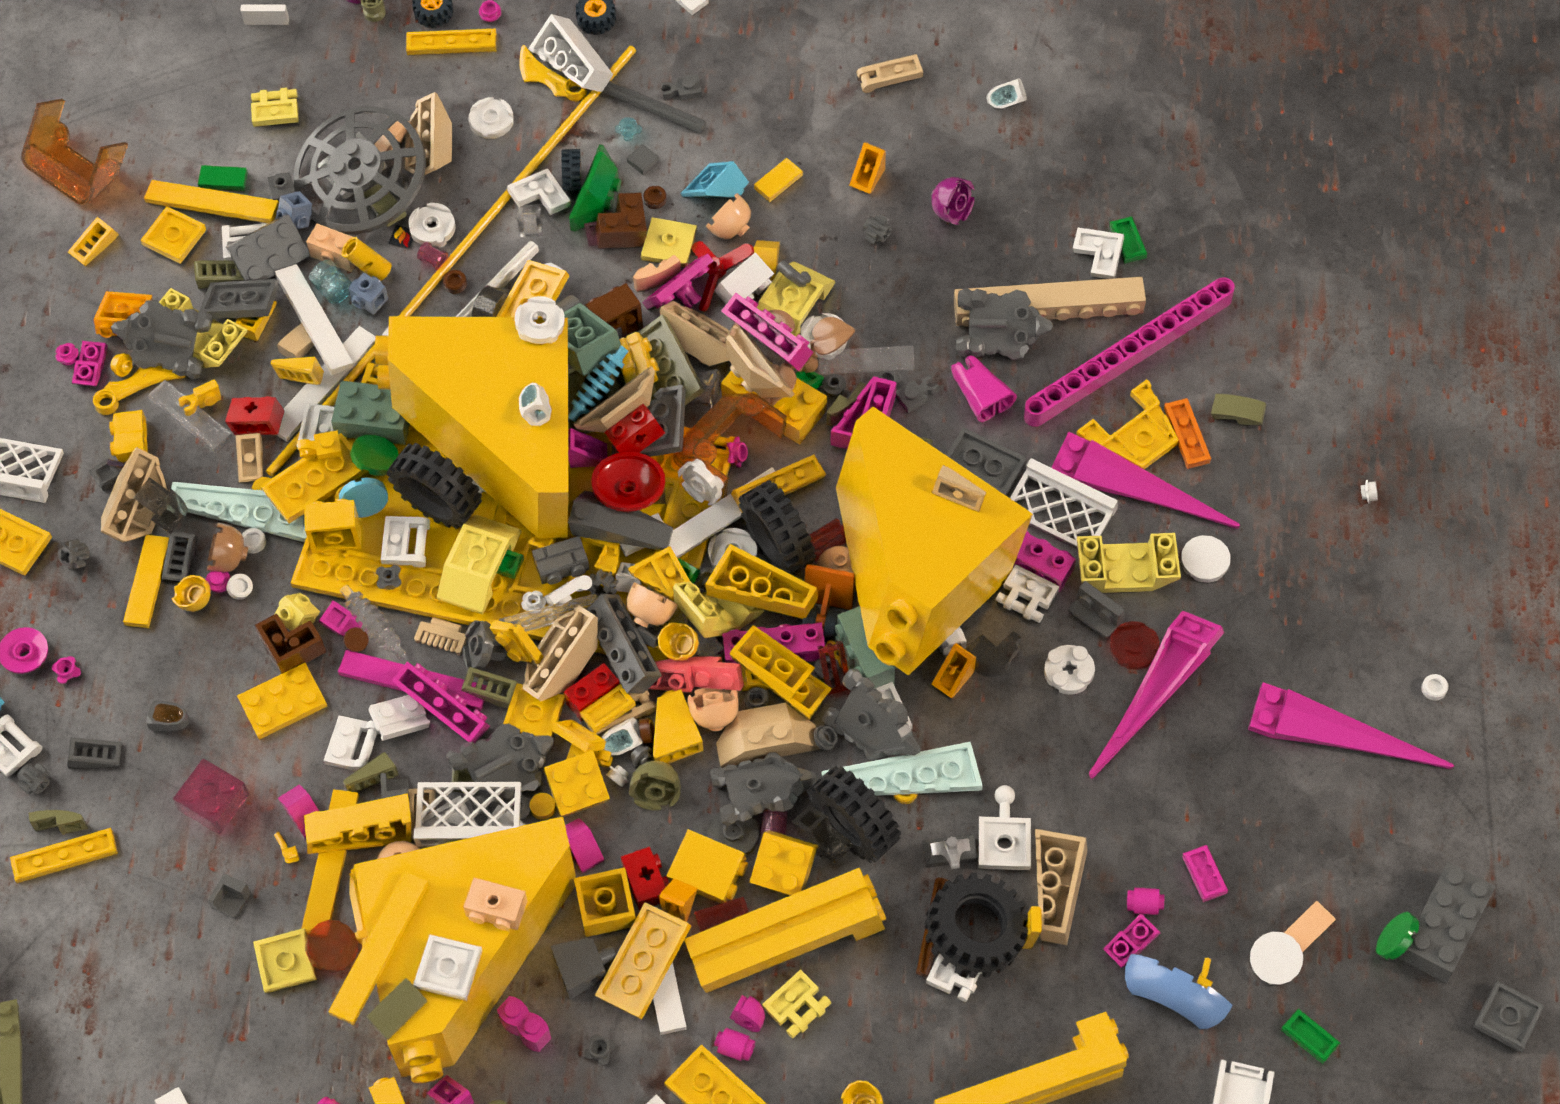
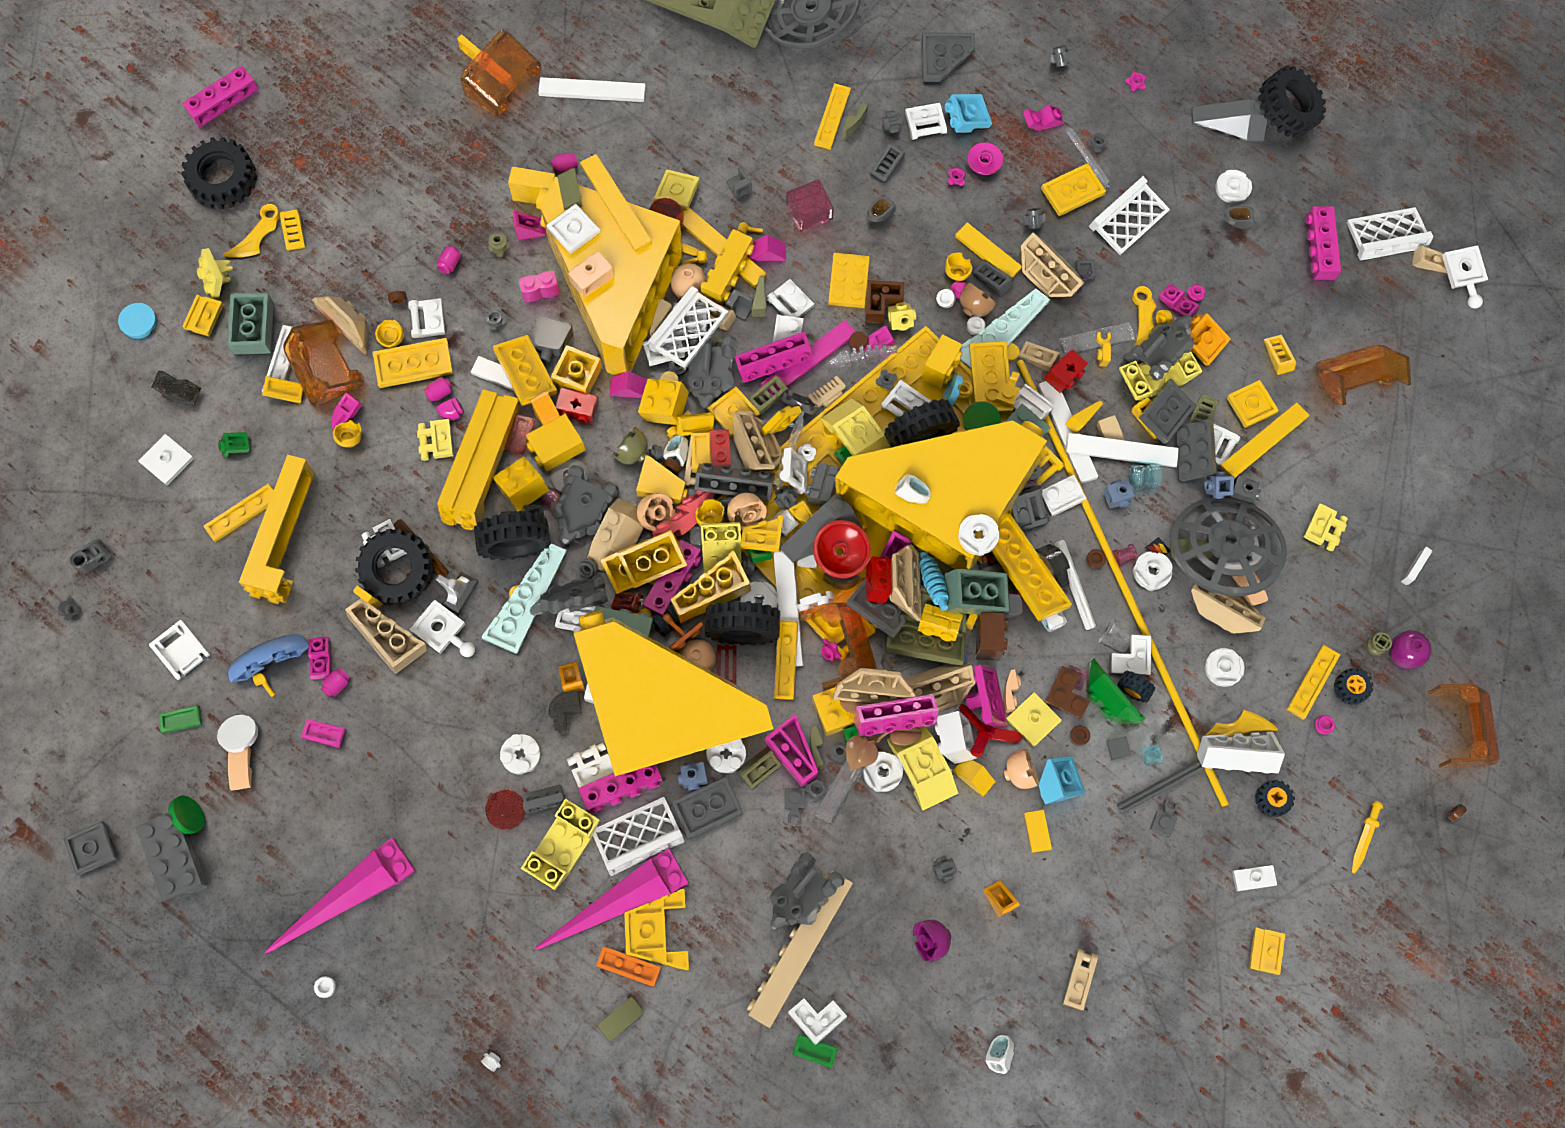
camera: 120 degrees right, 10 degrees up
yellow brick [109,410,148,463] -> none
clear smoke brick [134,477,188,534] -> none
green tile [198,165,248,191] -> none
light nougat brick [306,224,355,272] -> none
yellow pin [341,237,392,281] -> none
white plate [606,765,629,788] -> none
dark grey arm [777,261,811,287] -> none
tan slope [932,465,986,512] -> none
dark pink piece [951,355,1017,423] -> none
dark pink beam [1024,277,1235,427] -> none
dark pink plate [1089,611,1224,779] -> none
white tile [1181,535,1230,583] -> none

